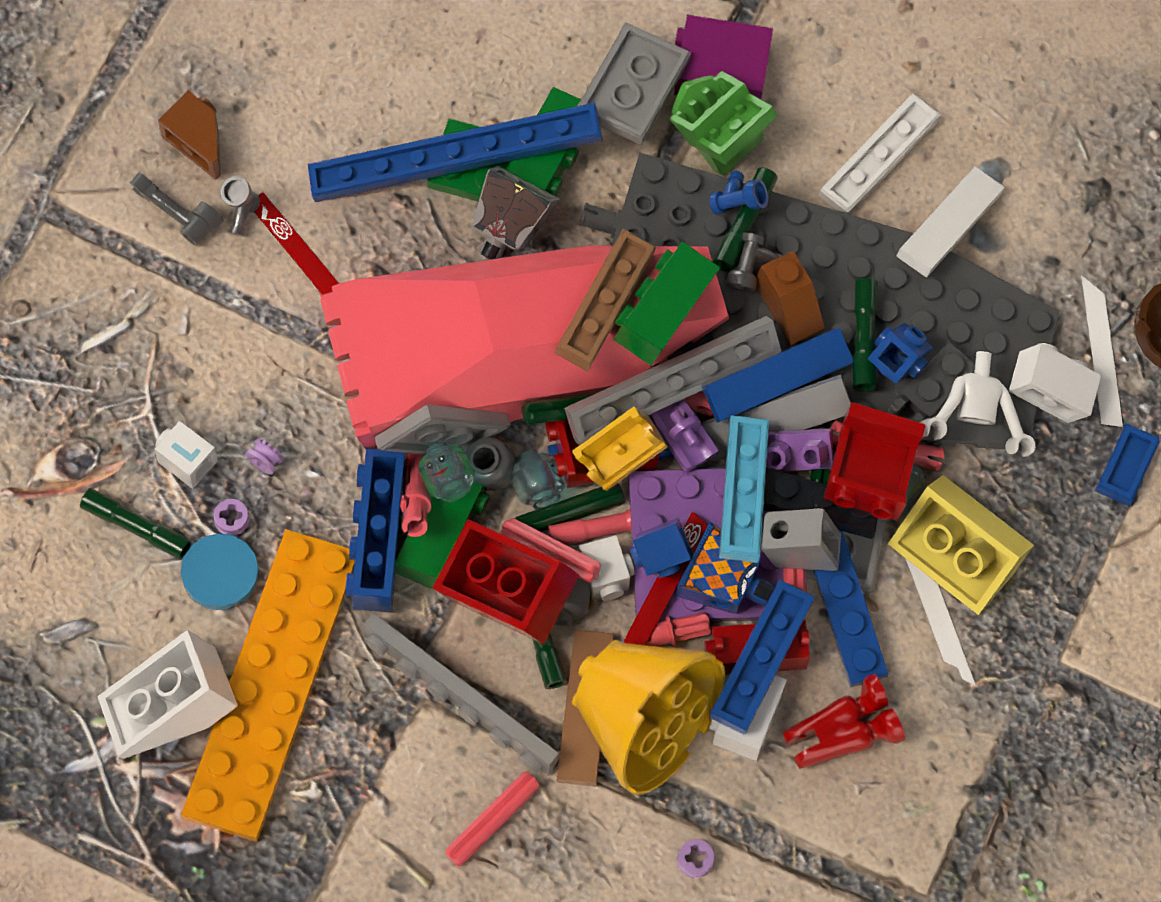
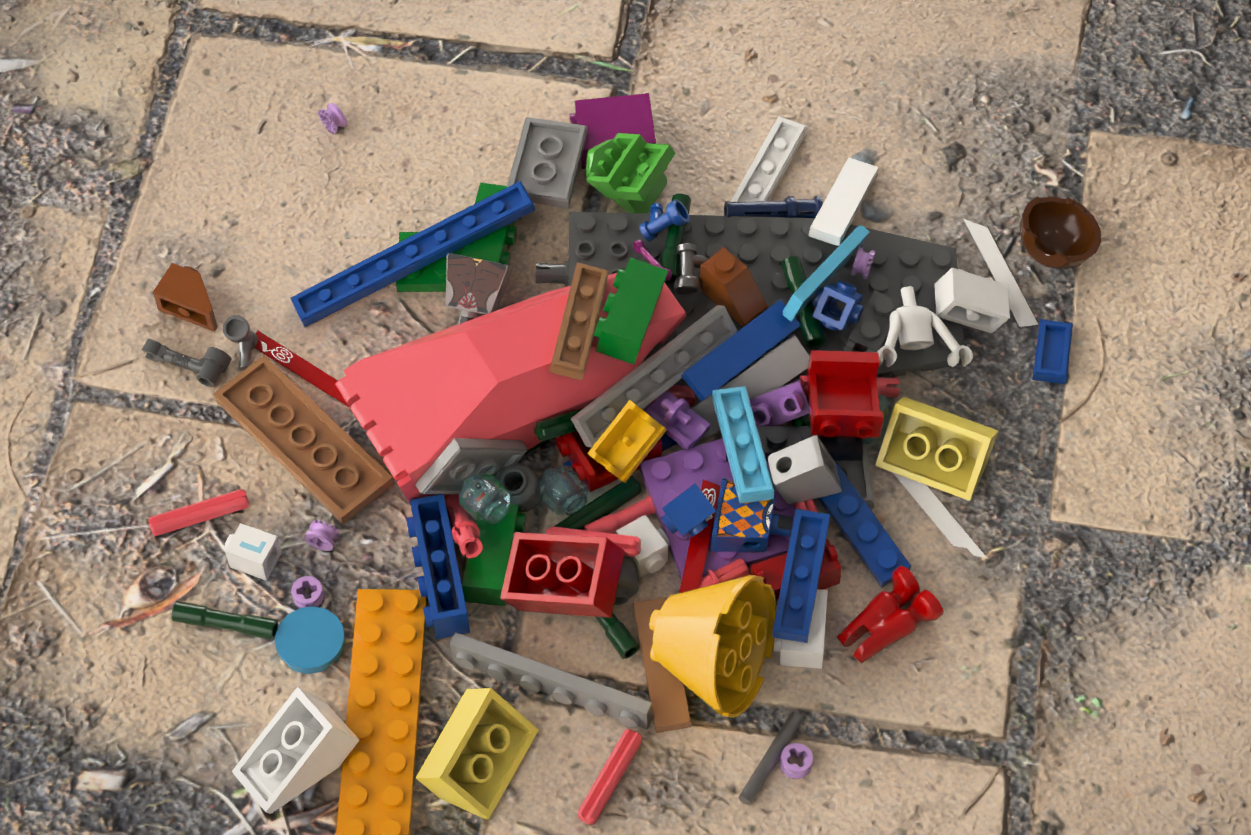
camera: 10 degrees left, 10 degrees down
none -> coral axle [149,489,249,536]
none -> medium nougat plate [213,355,394,524]
none -> light yellow slope [416,688,539,819]
none -> magenta hinge [633,239,672,281]
none -> dark blue pin [724,196,823,218]
none -> flat silver bar [738,711,804,805]
none -> medium azure tile [782,225,870,322]
none -> lavender bush [851,247,875,279]

